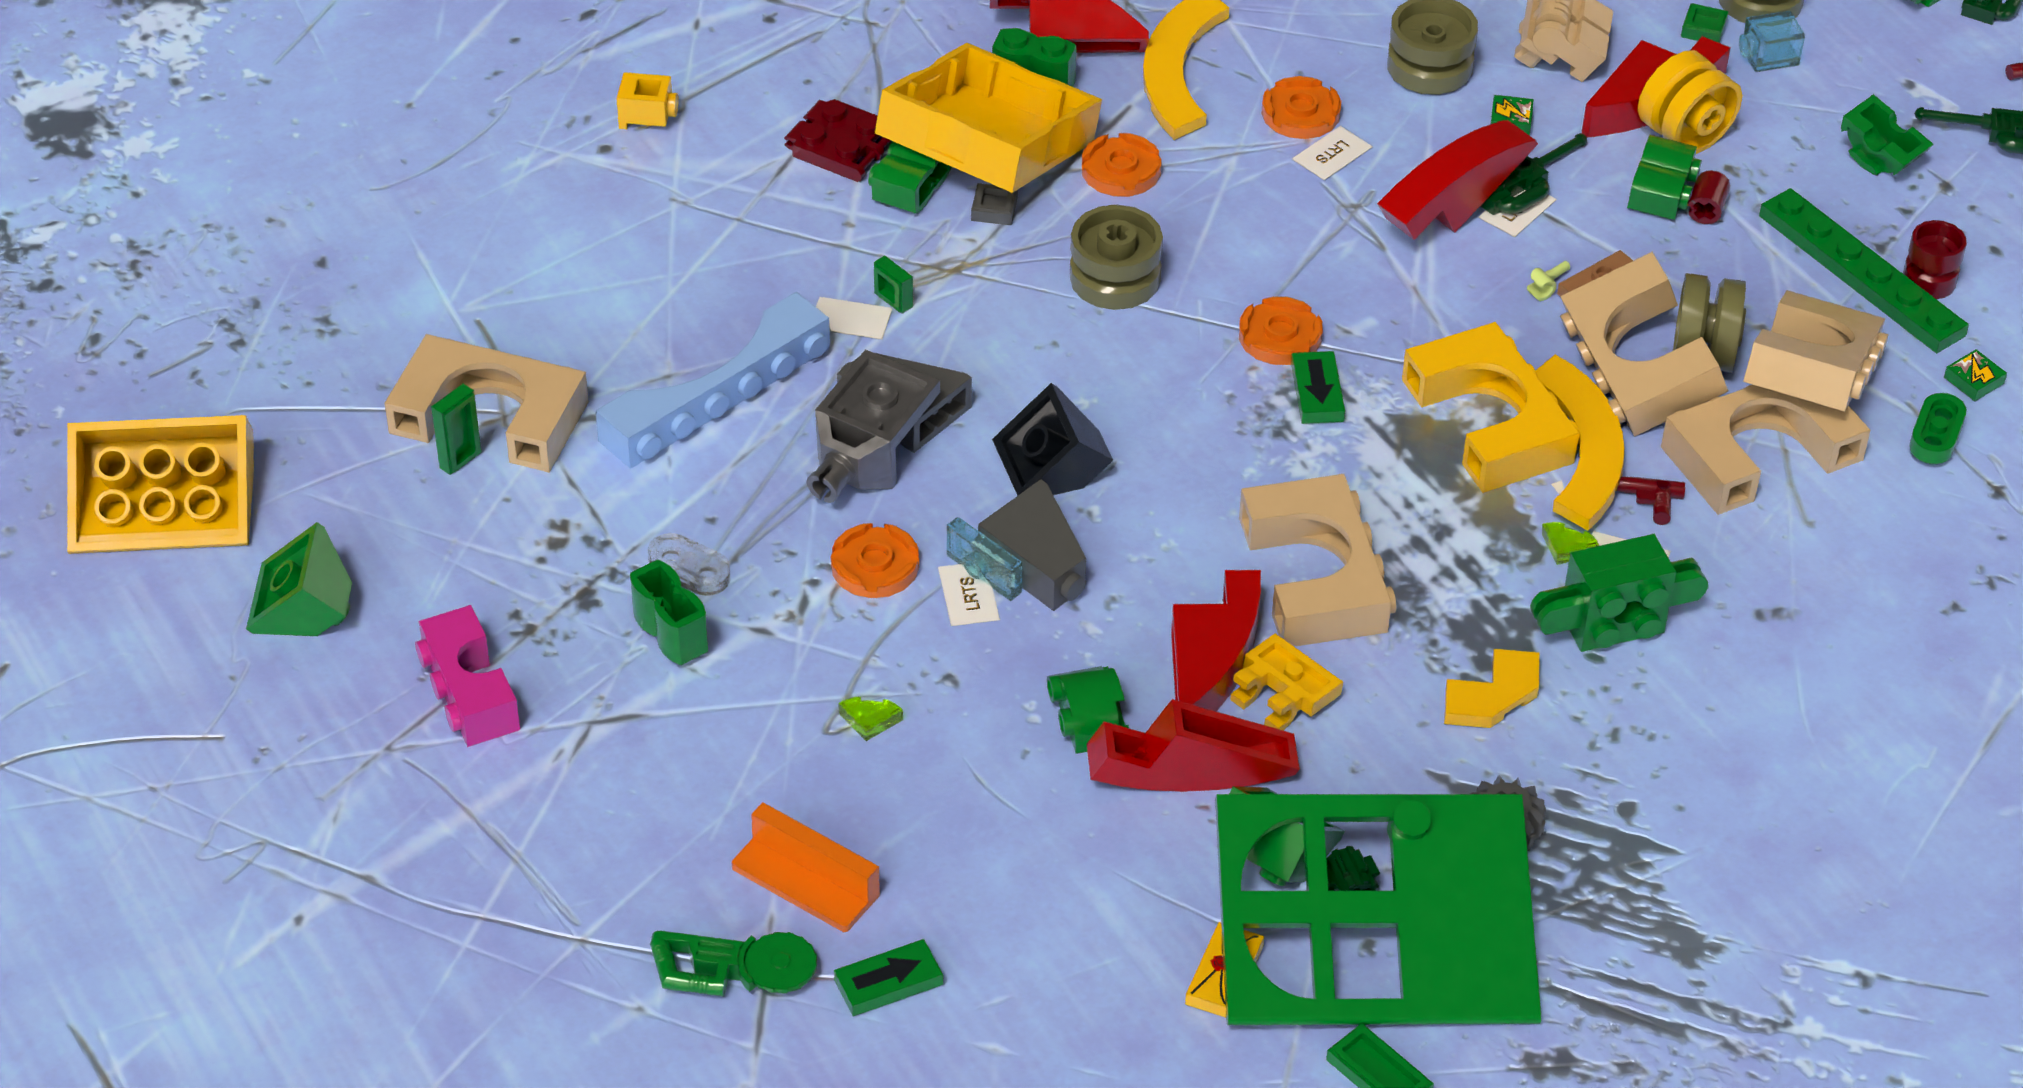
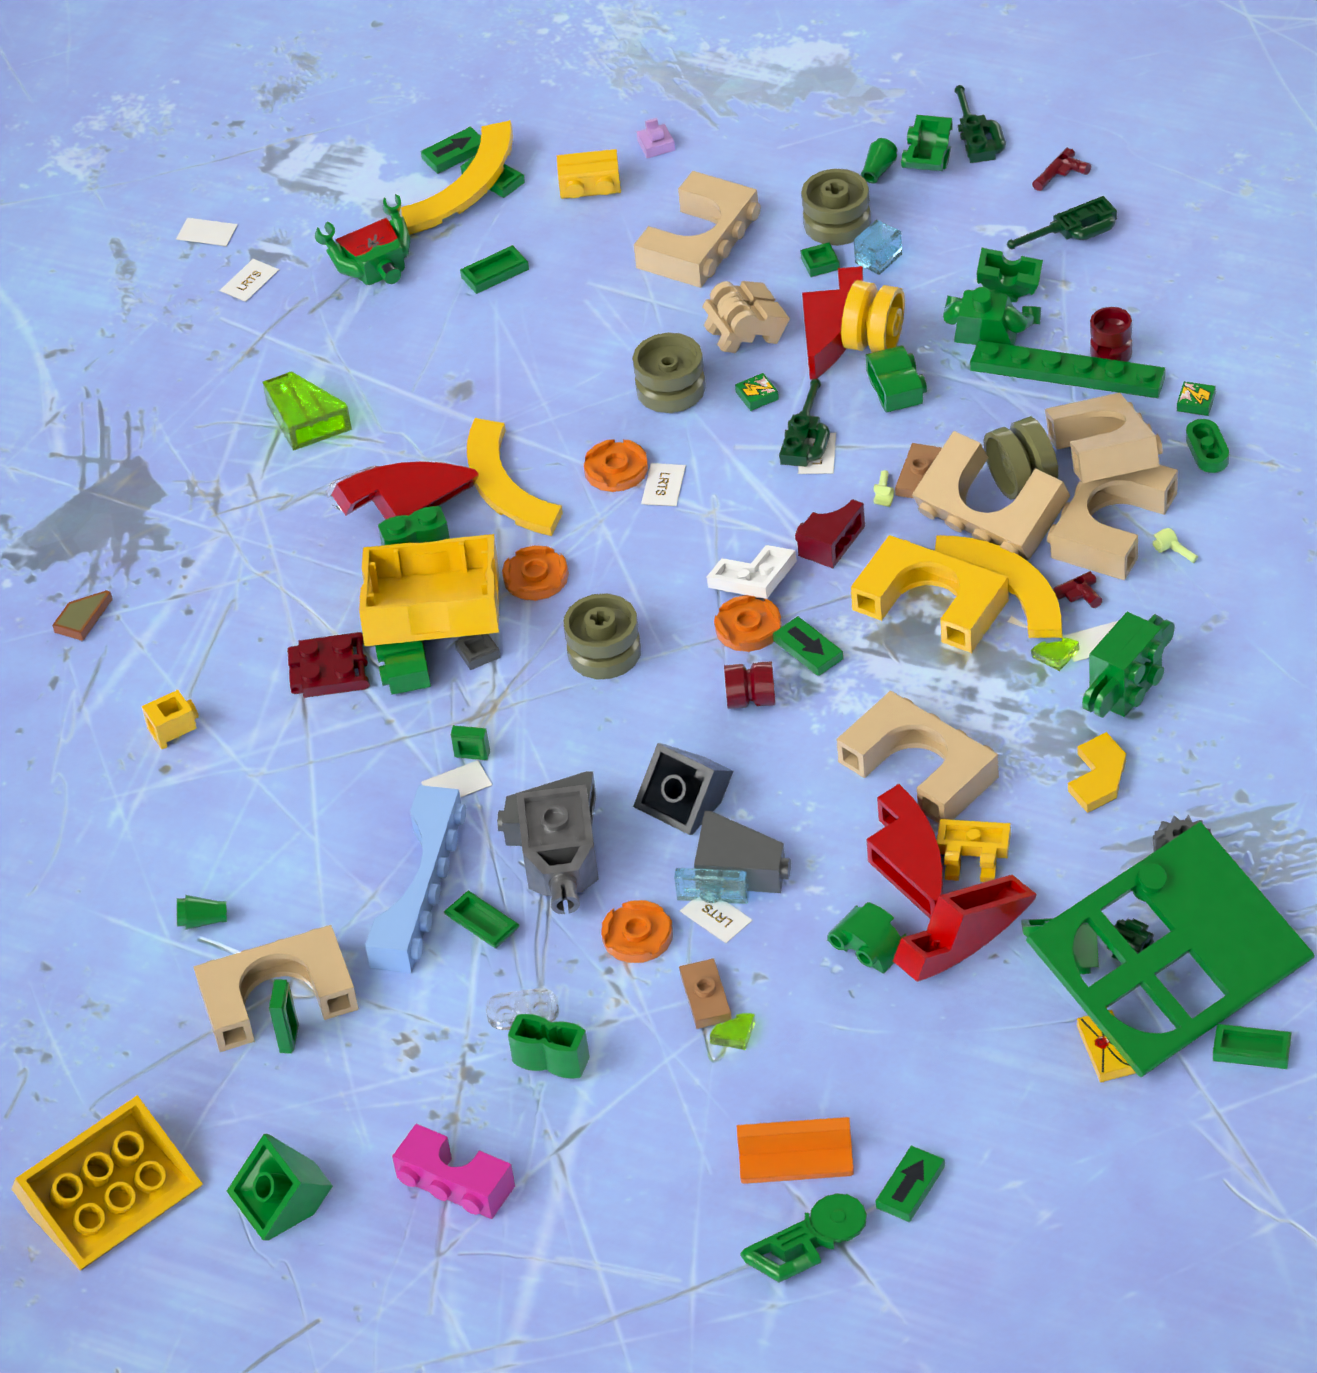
camera: 30 degrees left, 0 degrees up
red slope [1377,120,1538,240] -> none
dark red piece [1688,170,1731,224] -> none
none -> green cone [176,895,227,930]
none -> green tile [444,890,520,949]
none -> medium nougat plate [679,958,732,1029]
none -> white plate [706,545,797,599]
none -> dark red wheel [724,661,776,709]
none -> dark red arch [795,499,865,569]
none -> green torso [943,287,1041,345]
none -> yellowish green hand [1152,528,1198,563]

